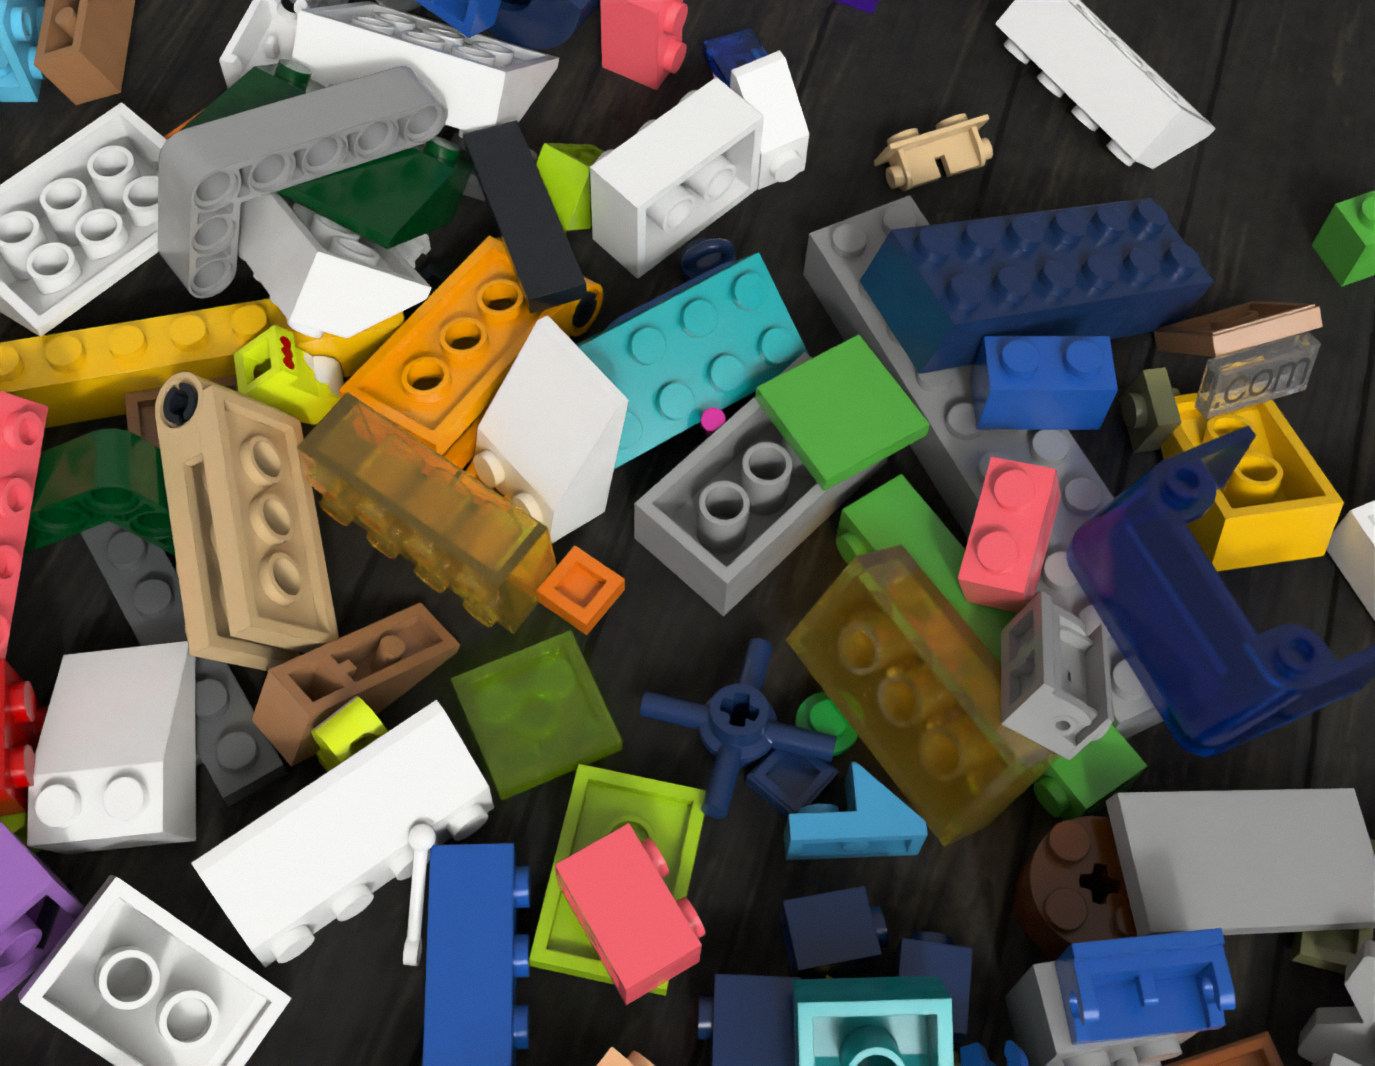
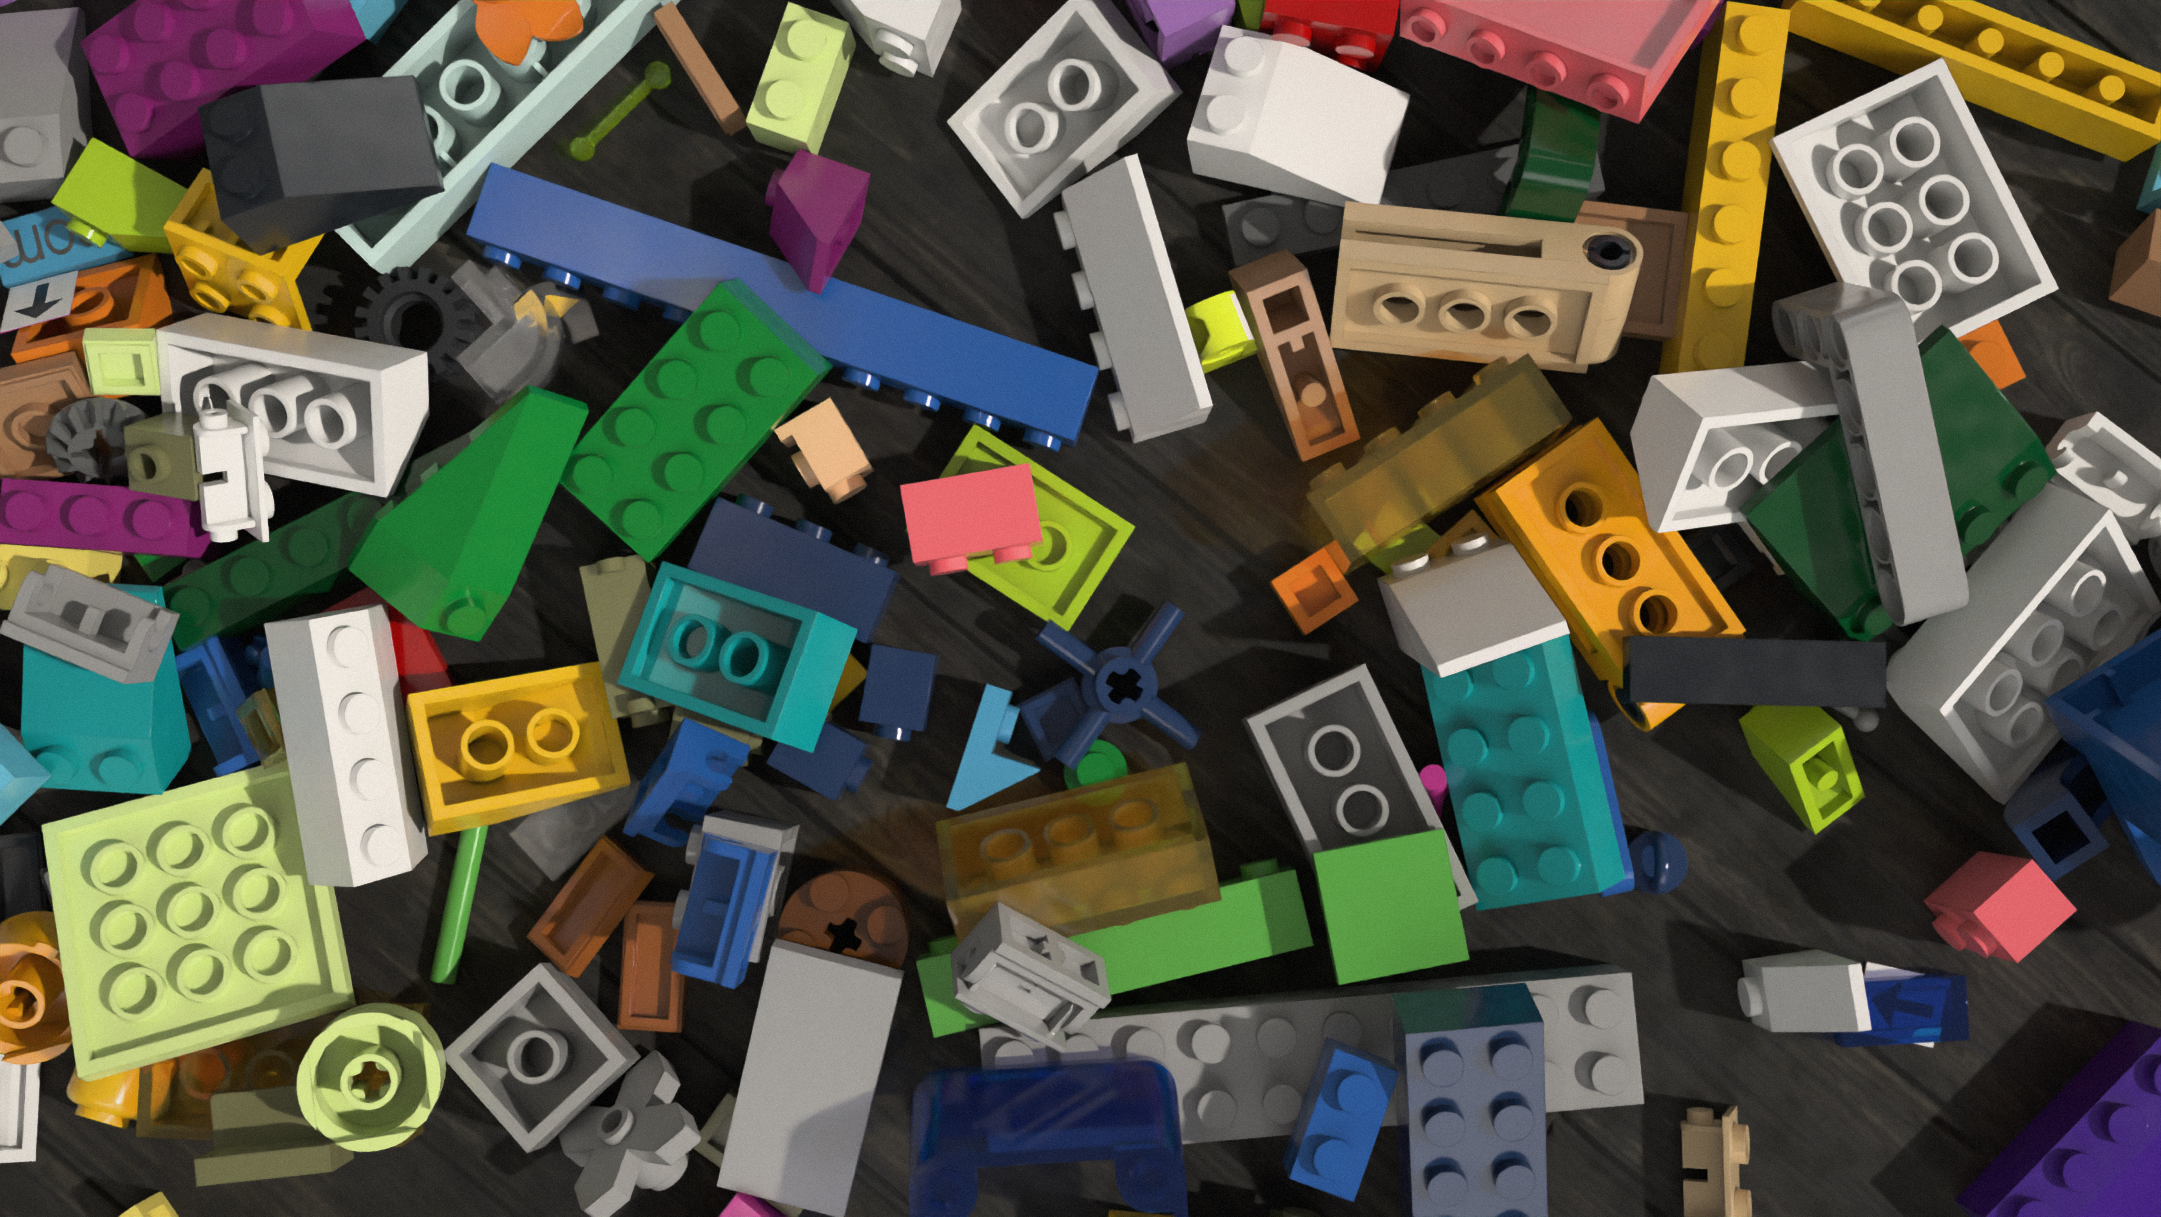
camera: 110 degrees right, 25 degrees up
neon yellow leg [233,324,348,425] -> none
white hinge [403,824,436,966] -> none
clear neon green plate [451,630,622,801] -> none
white brick [590,77,764,279] -> none
coral brick [958,456,1061,613] -> none

